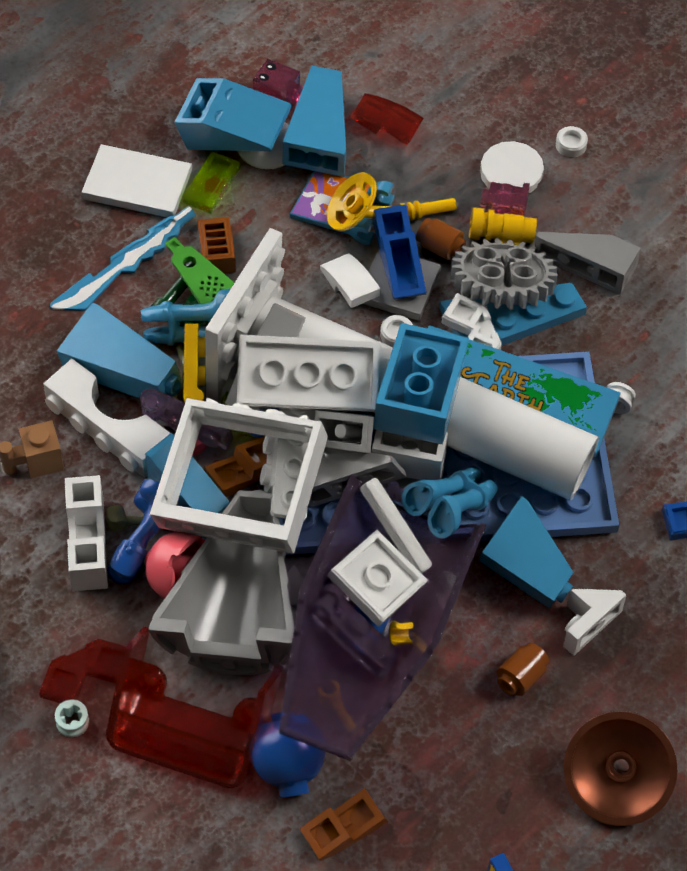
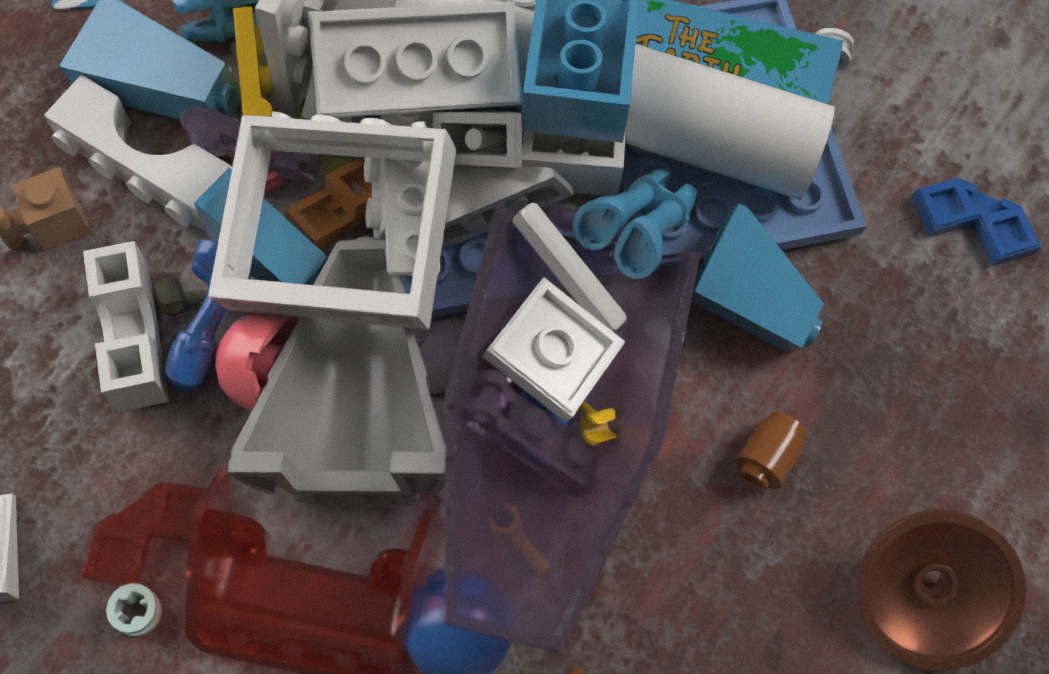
camera: 10 degrees left, 10 degrees up
white slope [563,589,626,656] -> none

